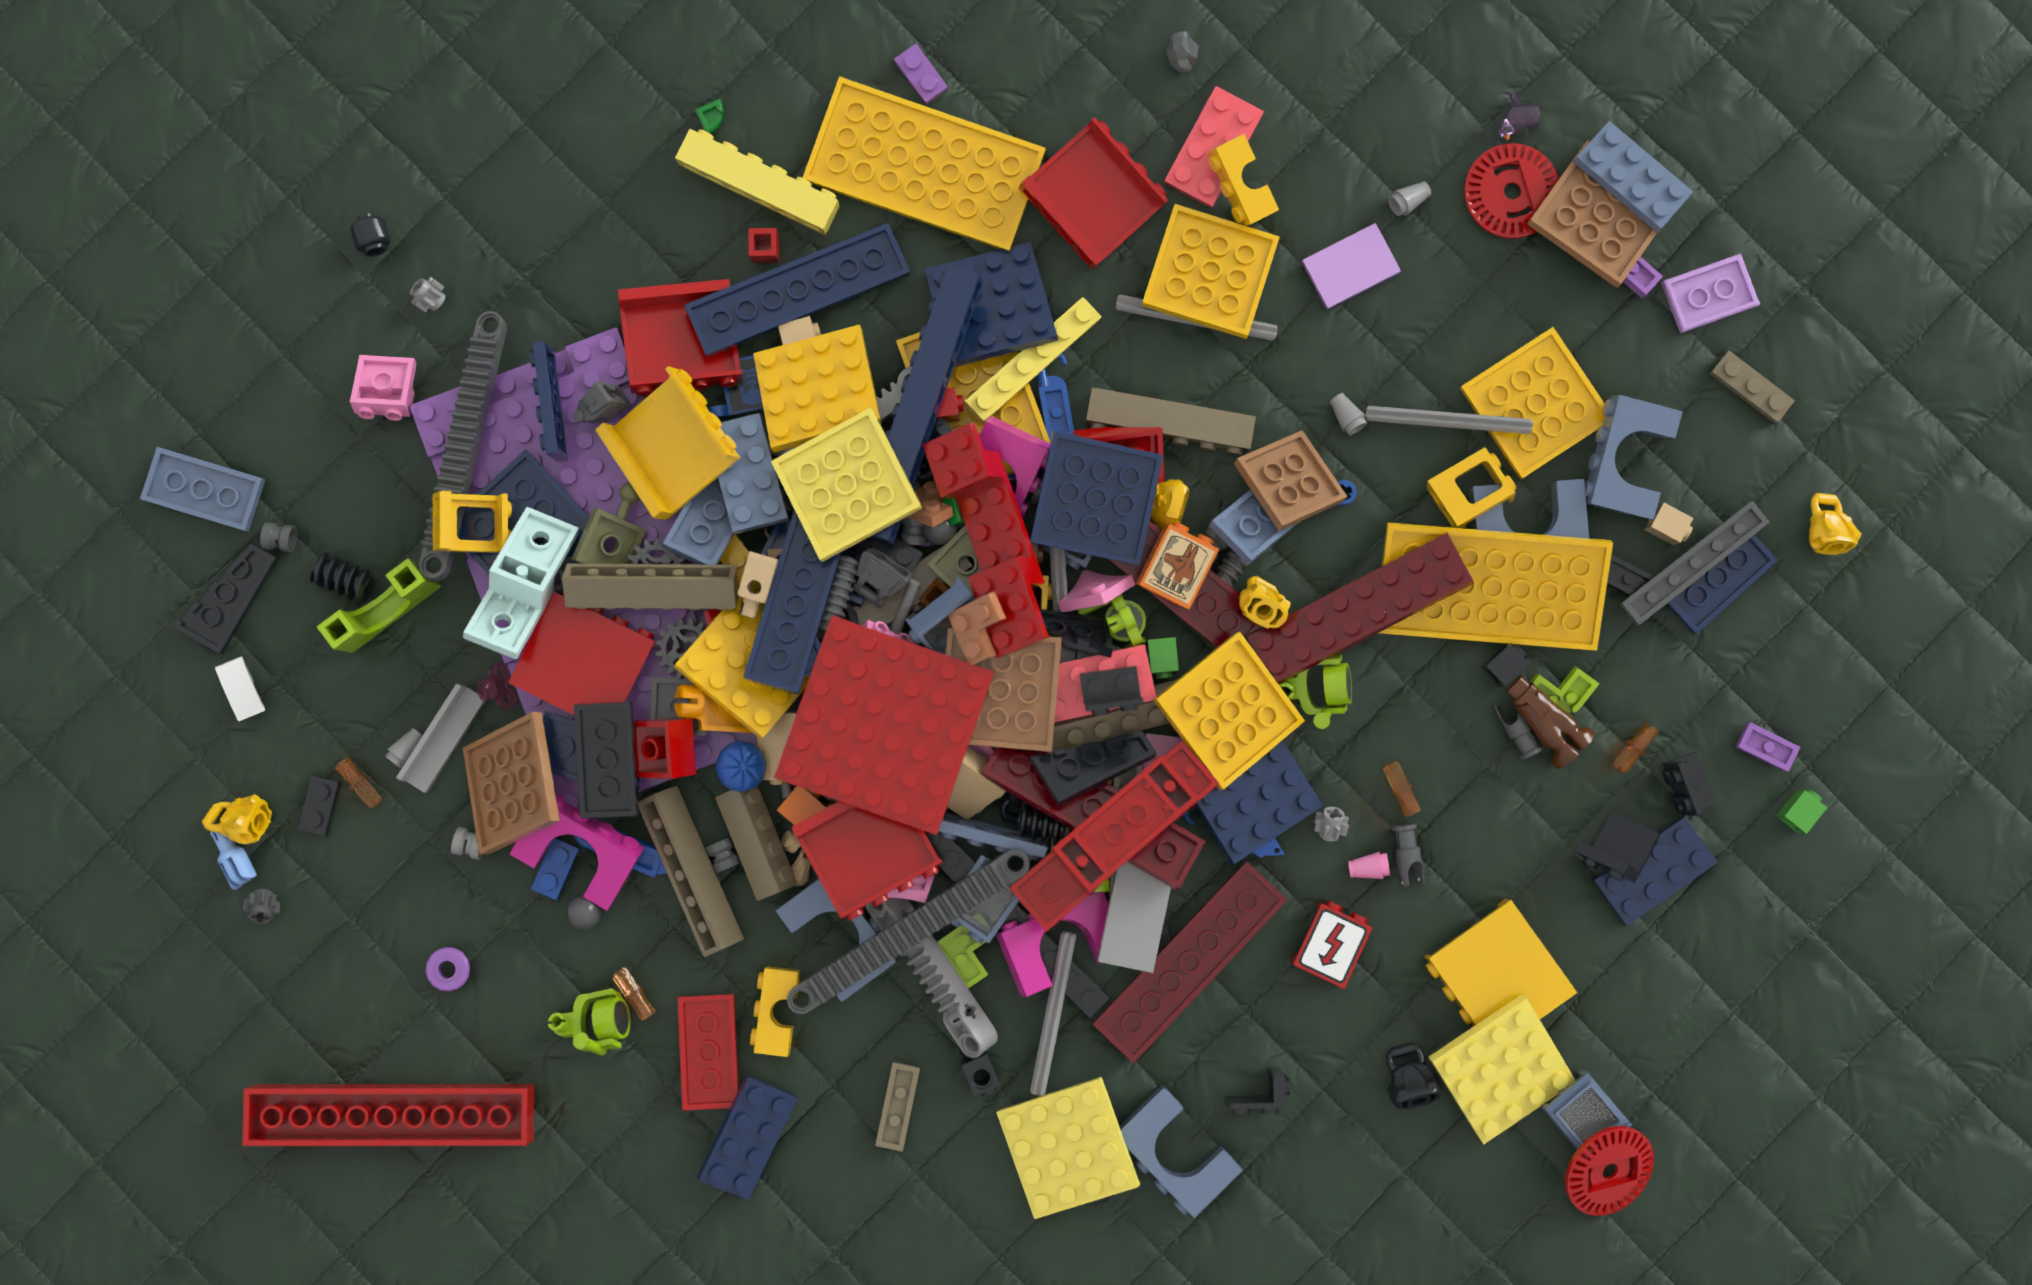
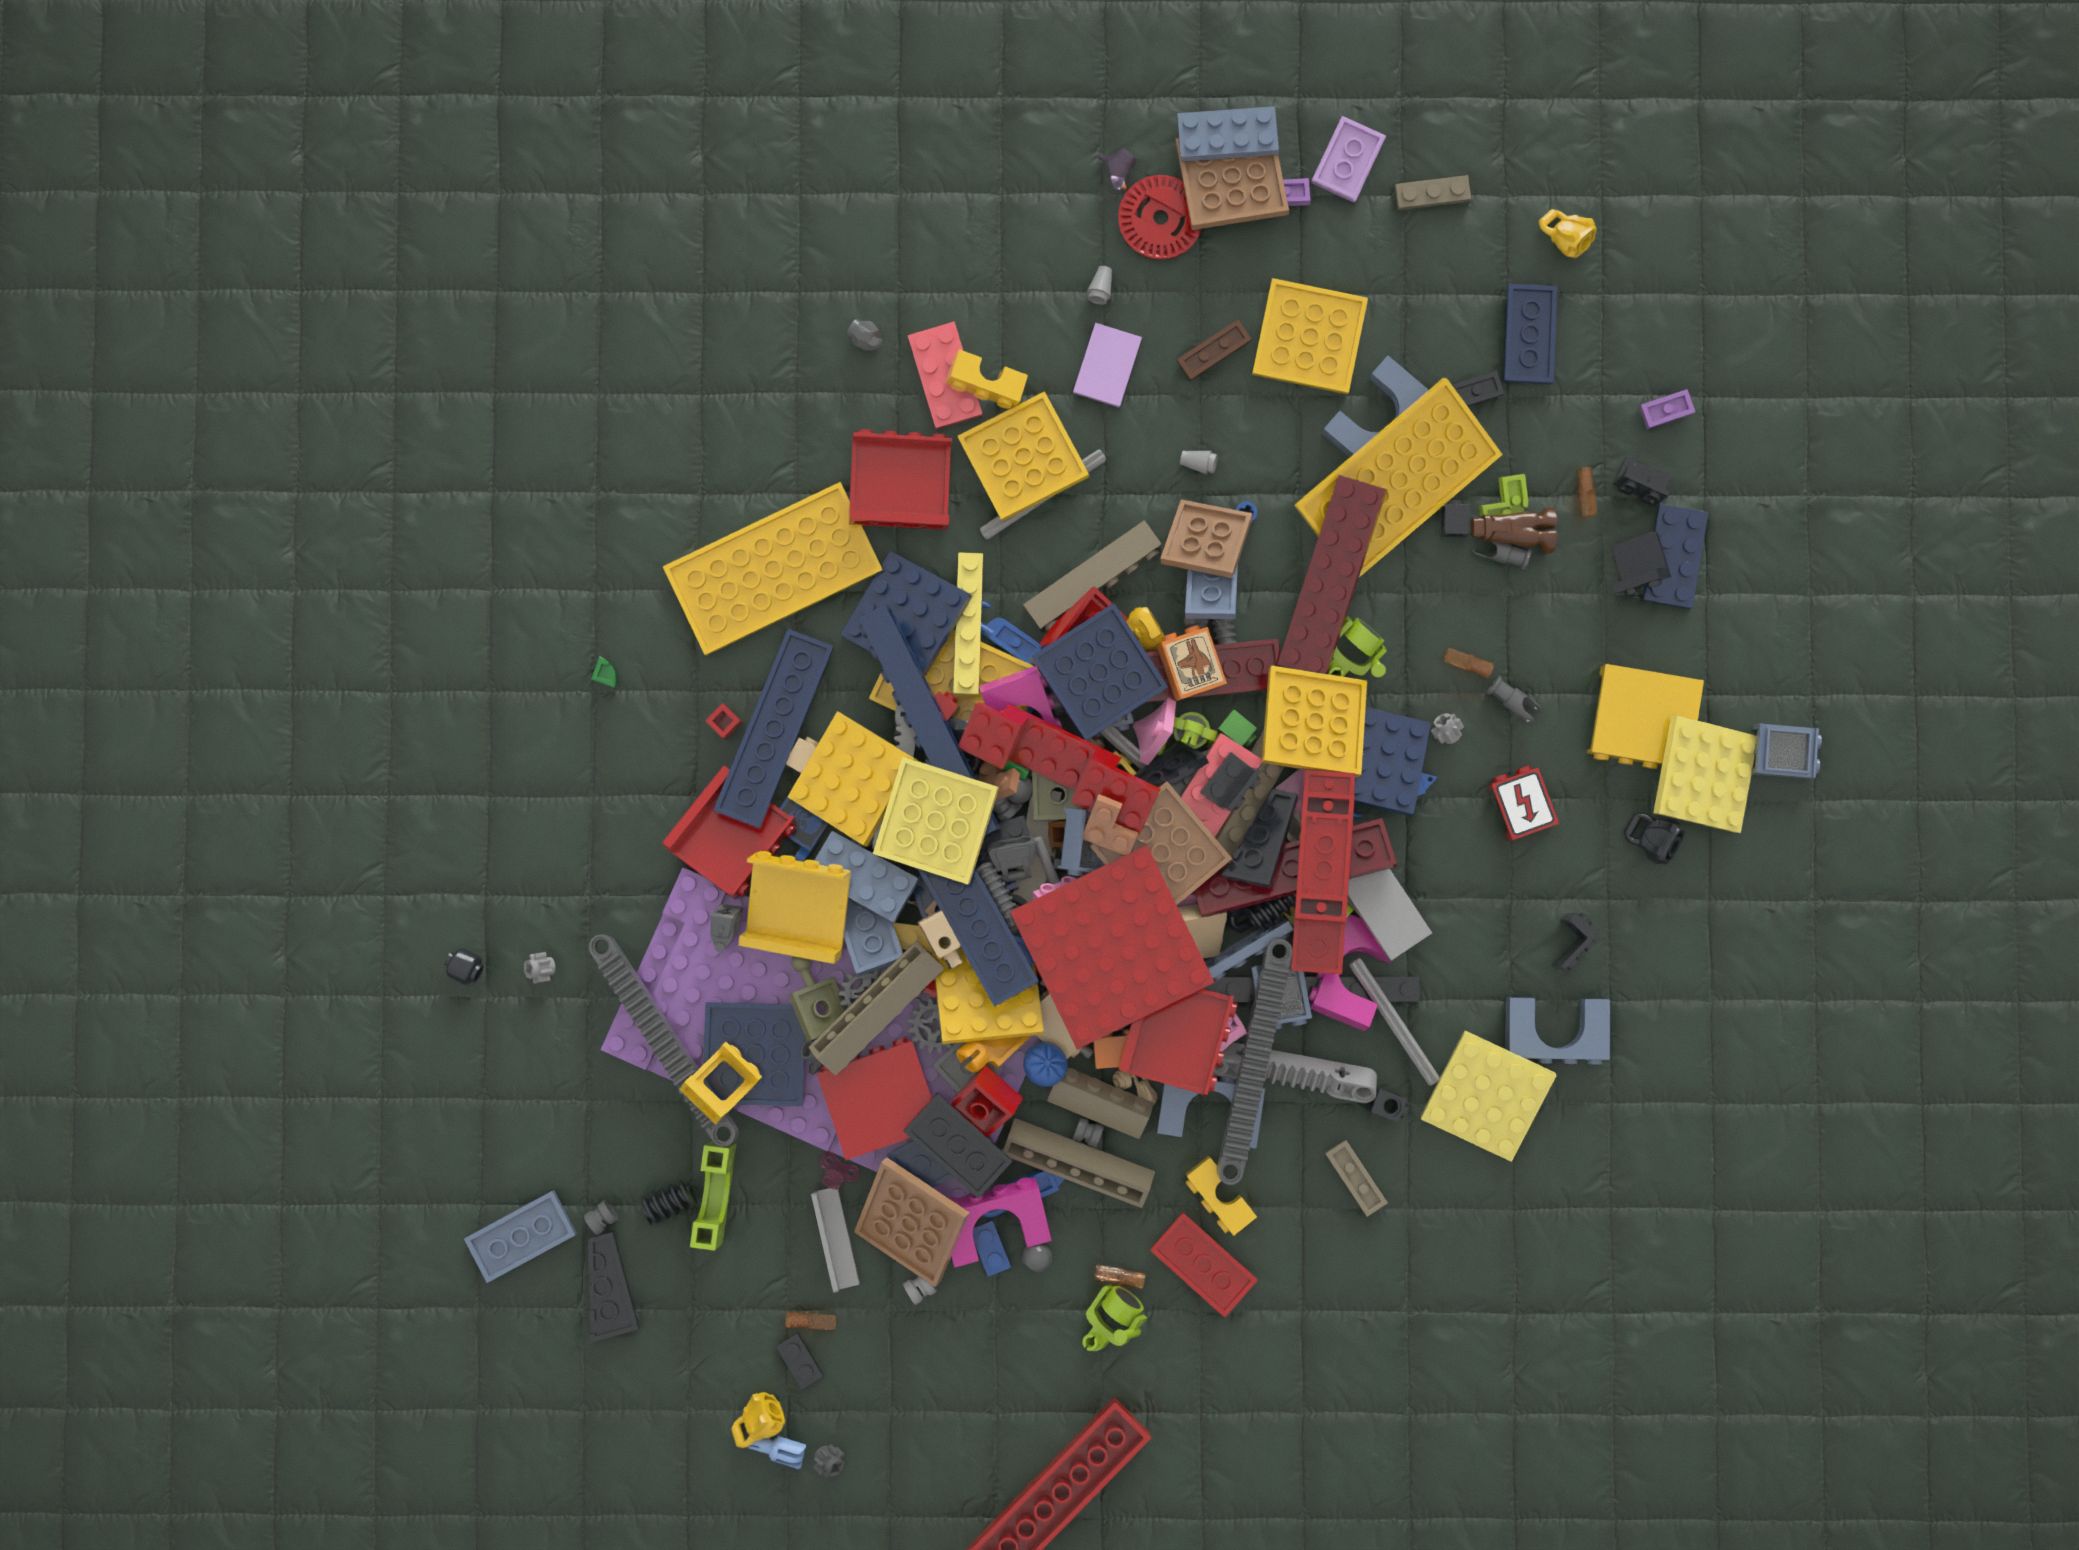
camera: 45 degrees left, 0 degrees up
white slope [215,656,265,722] -> none
bright pink plate [350,355,417,421] -> none
light grey cone [385,728,423,769] -> none
medium lavender piece [425,947,470,992] -> none
light aqua bracket [463,507,579,660] -> none
dark blue plate [529,340,568,462] -> none
light yellow brick [675,129,840,236] -> none
dark blue plate [697,1074,798,1200] -> none
medium lavender plate [894,44,948,105] -> none
lime plate [937,912,996,989] -> none
dark red plate [1092,861,1287,1063] -> none
yellow piece [1239,576,1291,629] -> none
bright pink cone [1348,851,1390,879] -> none
light grey axle [1365,406,1533,434] -> none
yellow window [1427,447,1516,529] -> none
red piece [1565,1126,1654,1216] -> none
sand blue arch [1585,395,1683,520] -> none
dark grey plate [1619,501,1770,626] -> none
tan brick [1644,503,1693,545] -> none
bright green brick [1776,789,1827,834] -> none
none -> reddish brown plate [1177,319,1252,381]

